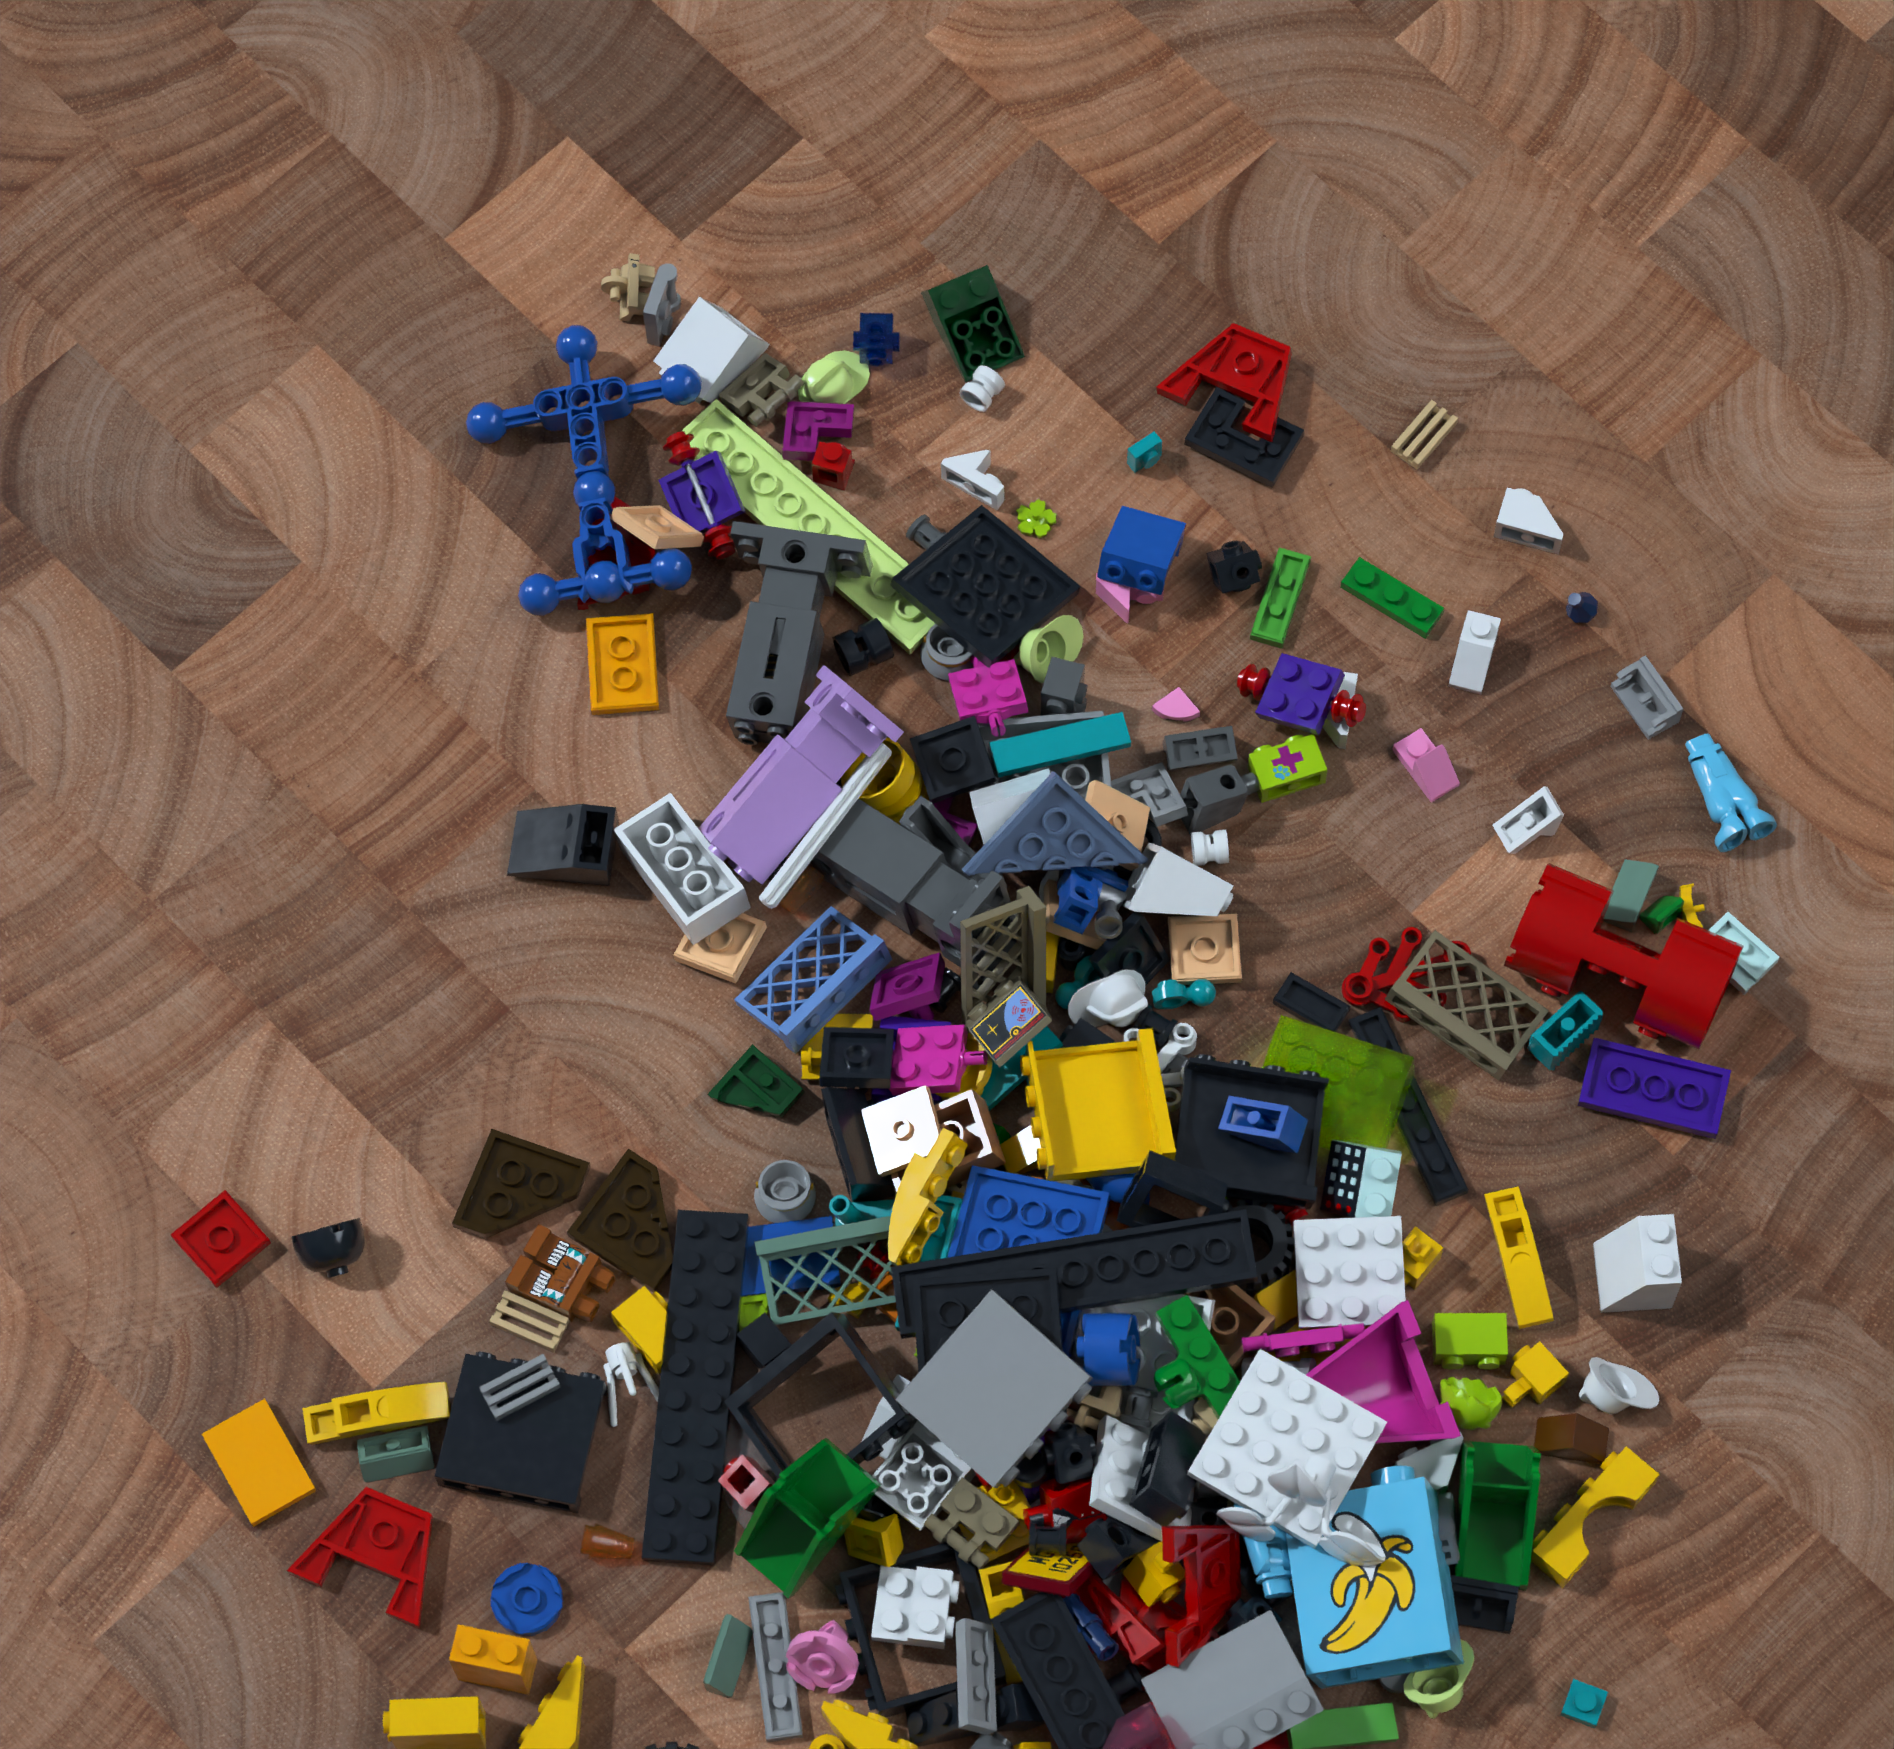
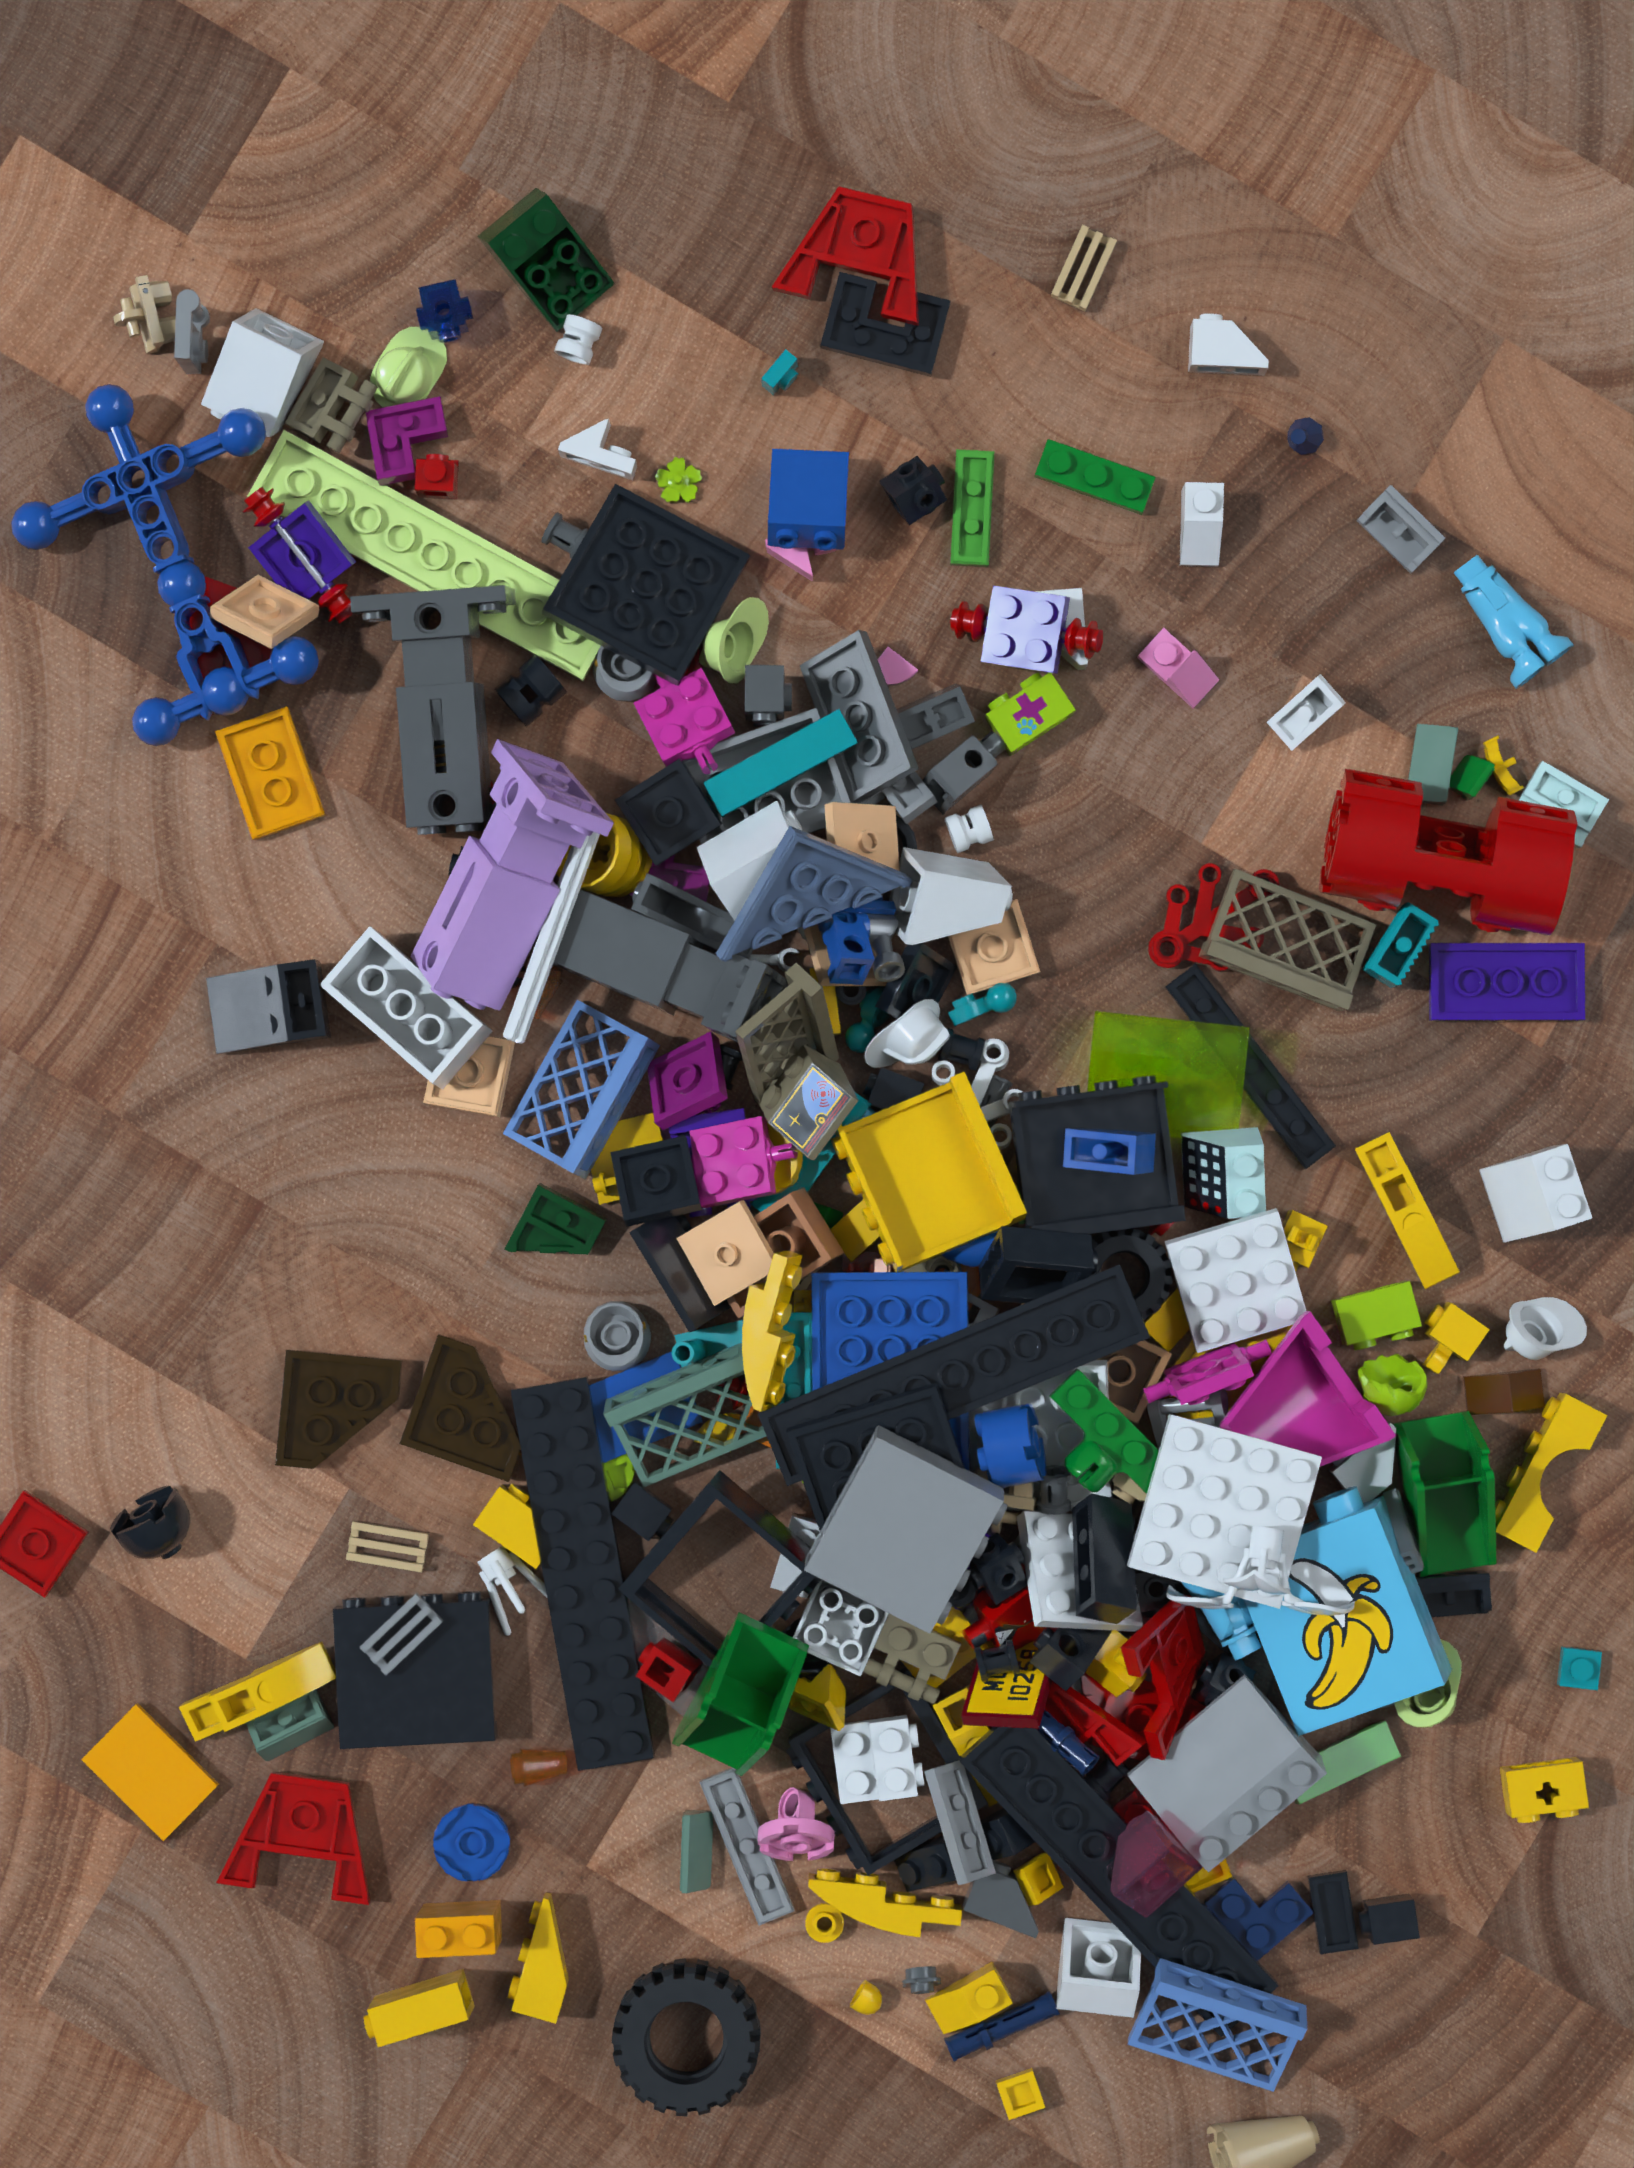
camera: 15 degrees left, 20 degrees up
dark orange hips [505,1224,616,1322] -> none
black tile [1273,972,1351,1038] -> none
none -> dark grey plate [799,630,919,803]

